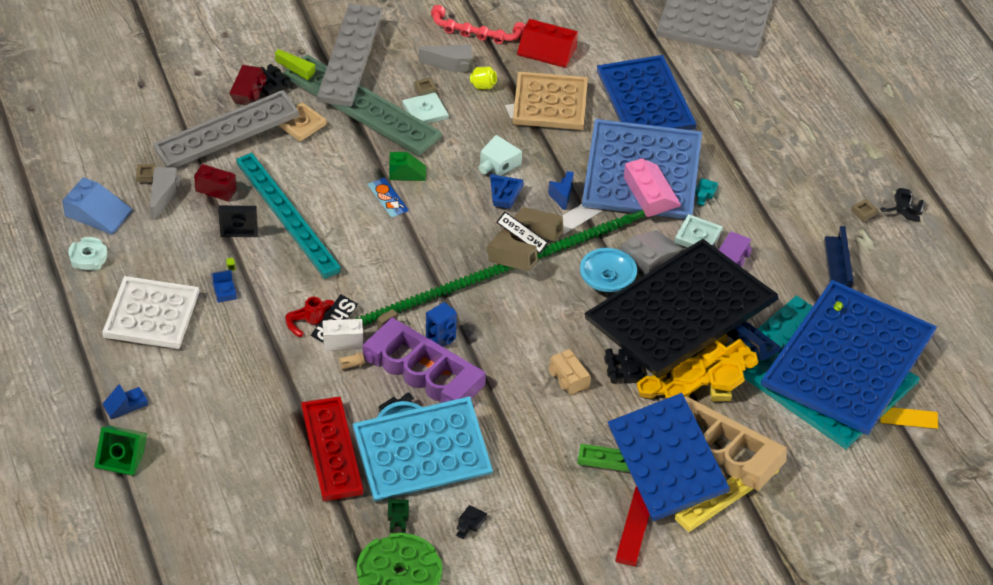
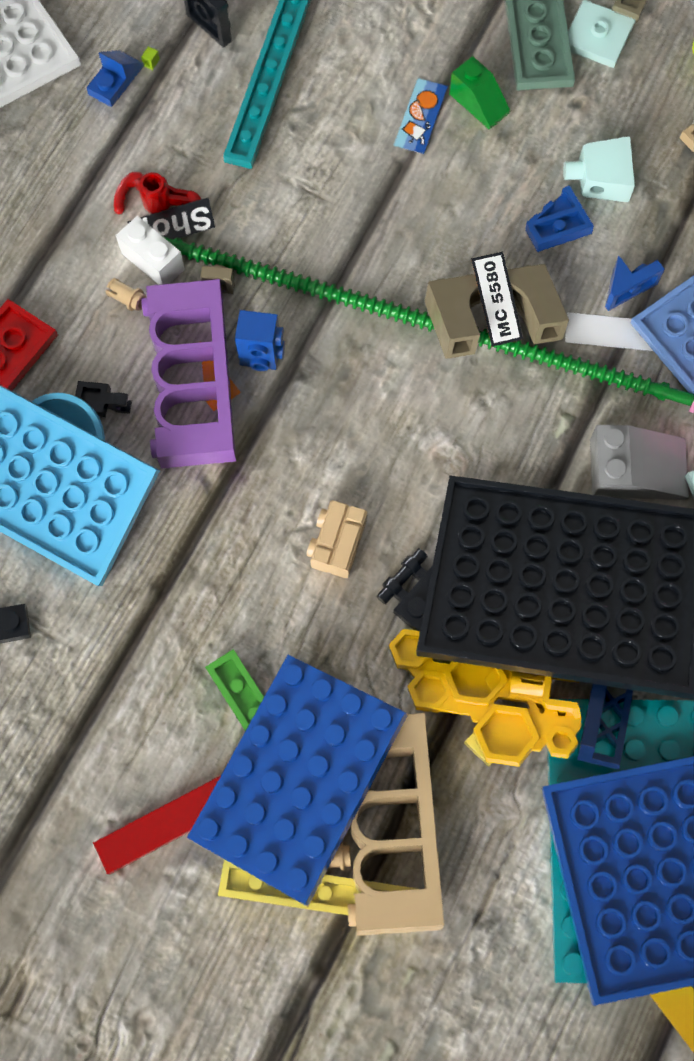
camera: 50 degrees right, 25 degrees up
medium azure dish [580,248,637,292] -> none

